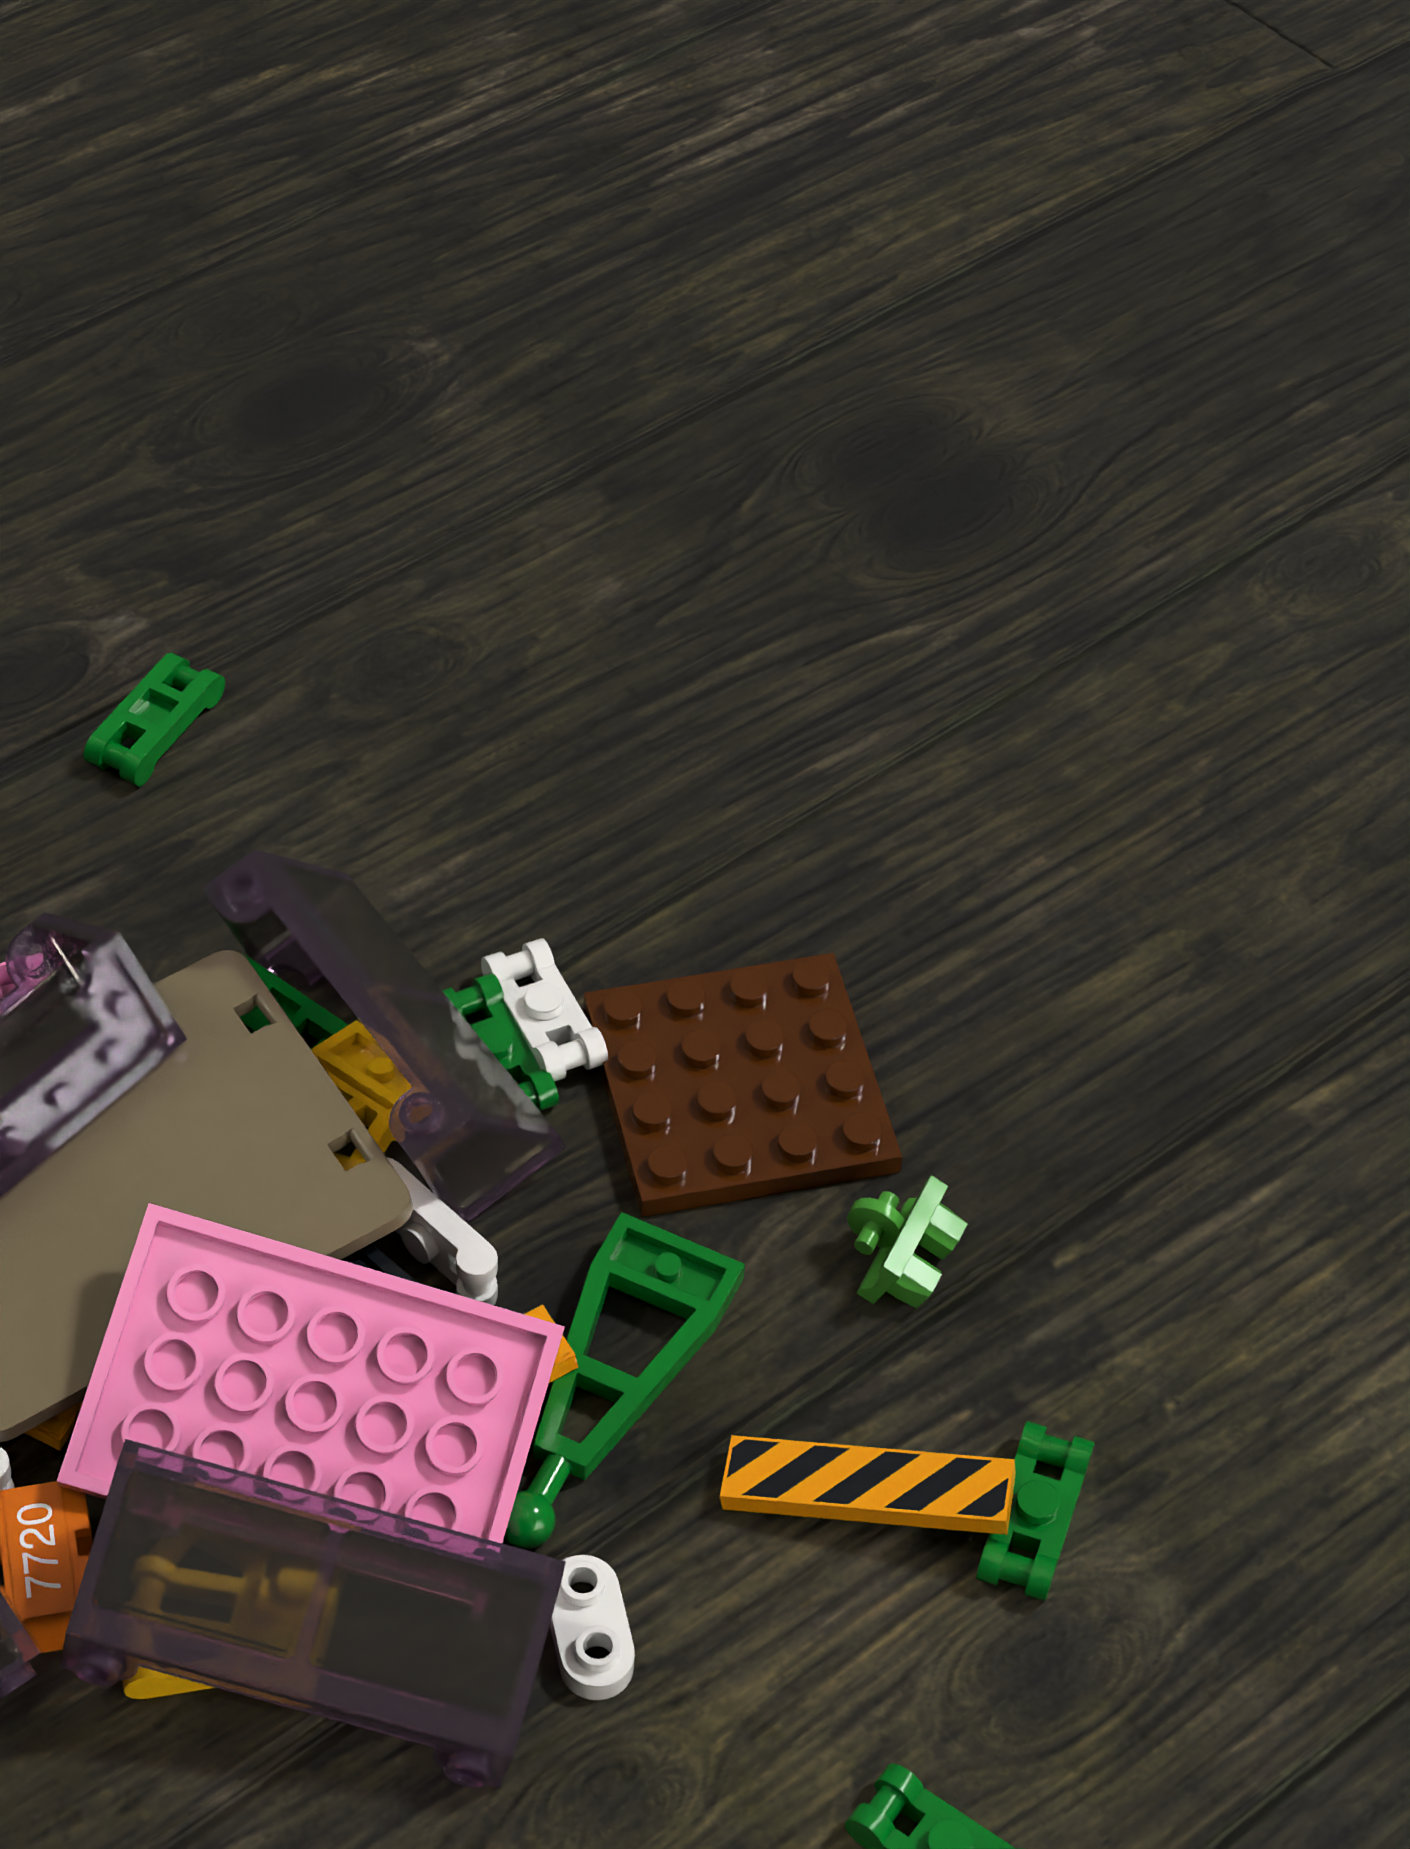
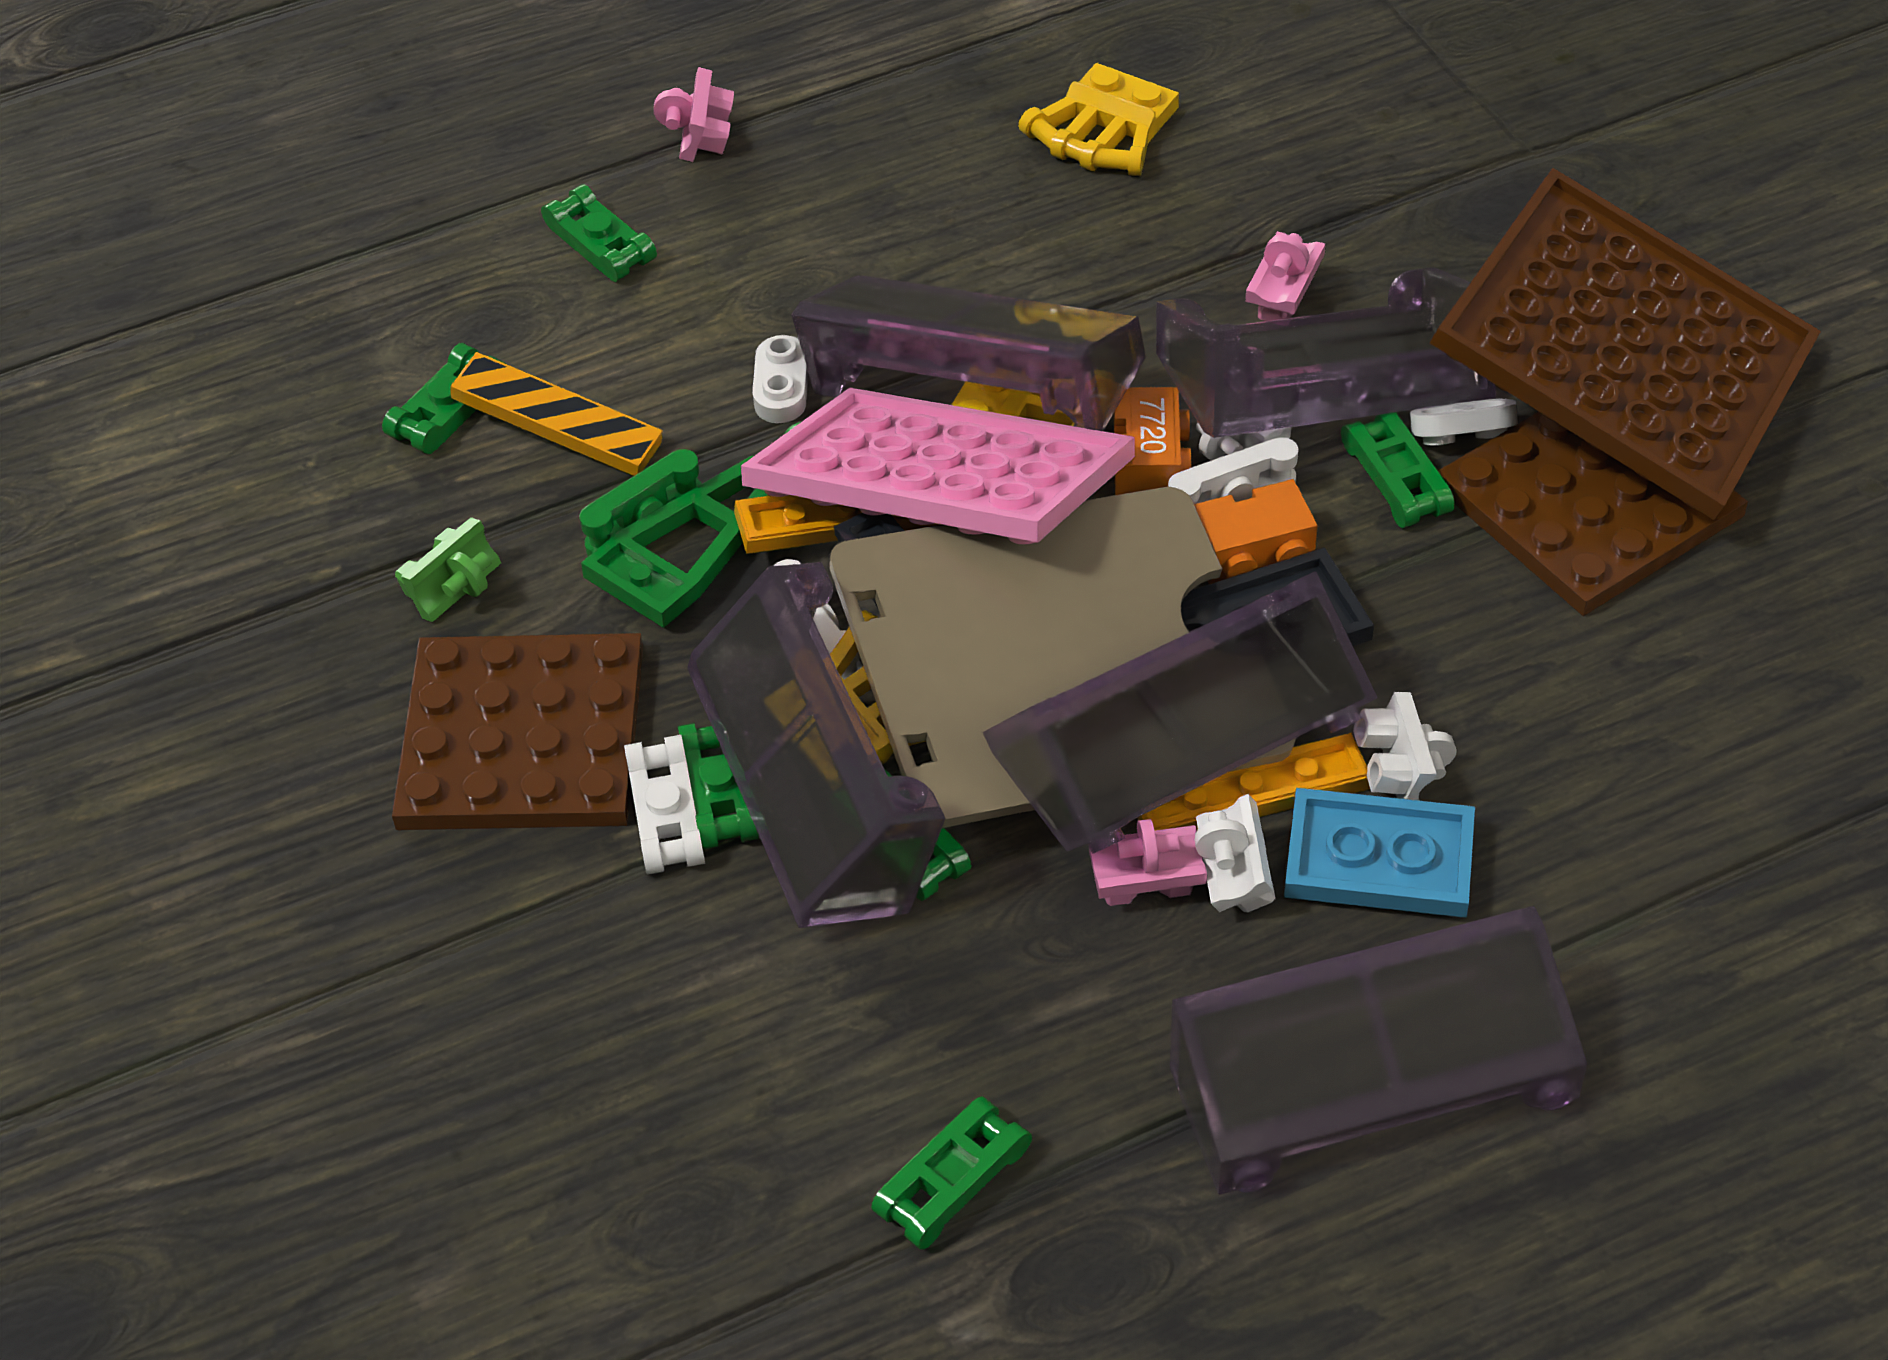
camera: 160 degrees left, 0 degrees up
none -> green plate [579,449,701,557]

